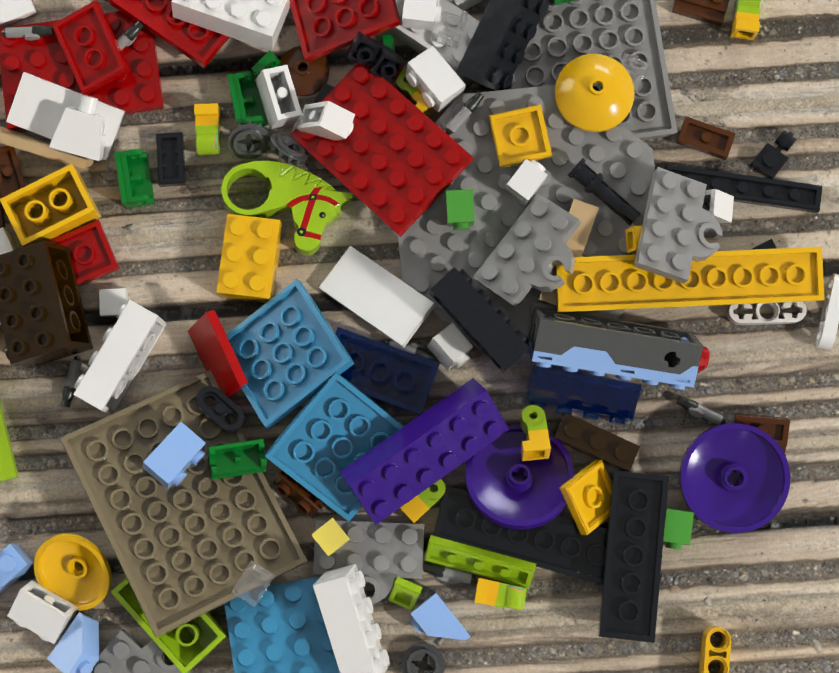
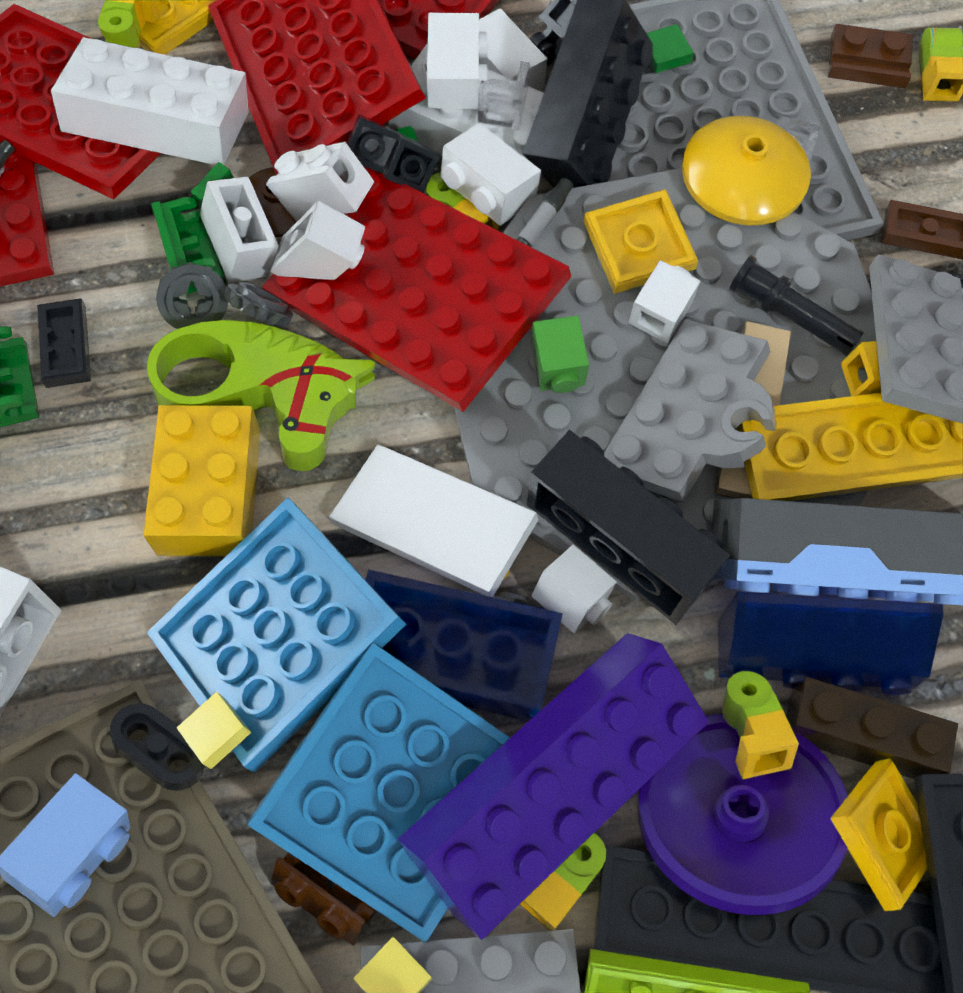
camera: 10 degrees left, 15 degrees down
red tile [188,310,248,398] -> none
leg [194,103,221,155] -> none
green hinge [207,439,267,481] -> none
none -> light yellow tile [176,692,252,769]
none -> white brick [266,142,374,222]

